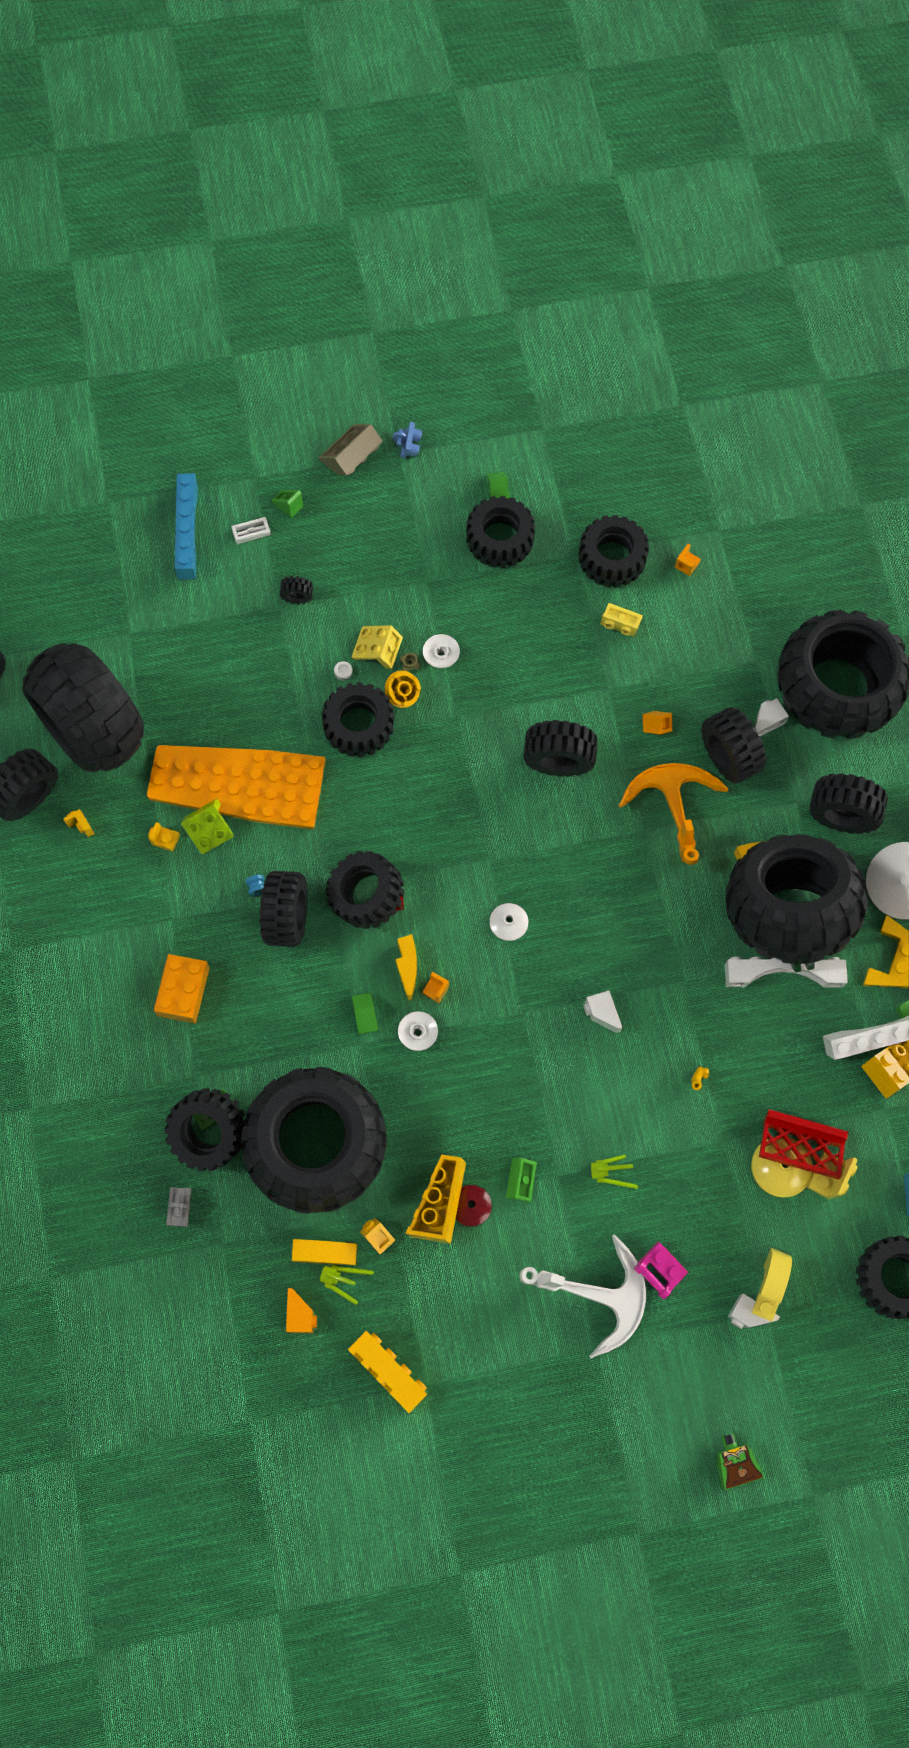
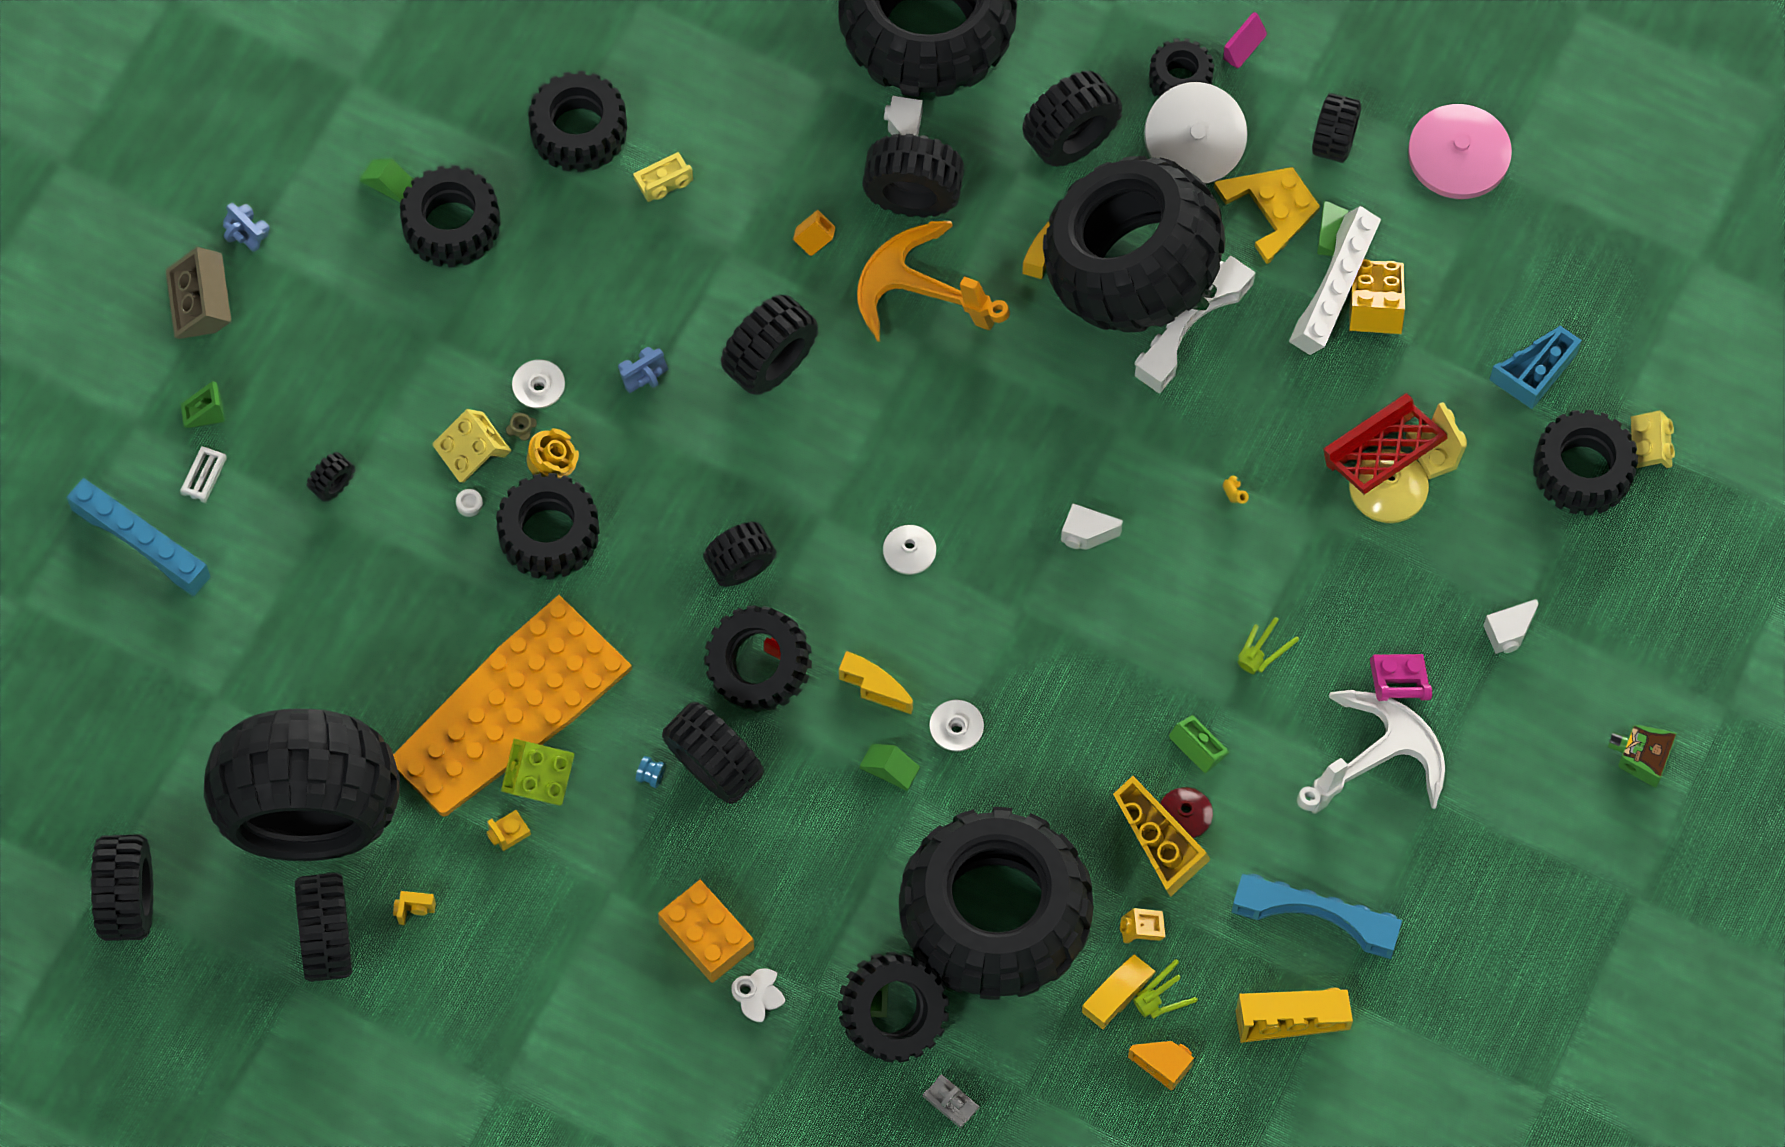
camera: 50 degrees left, 5 degrees down
light orange panel [422,972,449,1003] -> none
light orange panel [674,544,701,576] -> none
light yellow arch [751,1248,792,1322] -> none
none -> medium blue hips [618,347,669,394]
none -> black tyre [703,522,777,587]
none -> white plate [732,968,785,1022]
none -> dark azure arch [1231,874,1402,959]

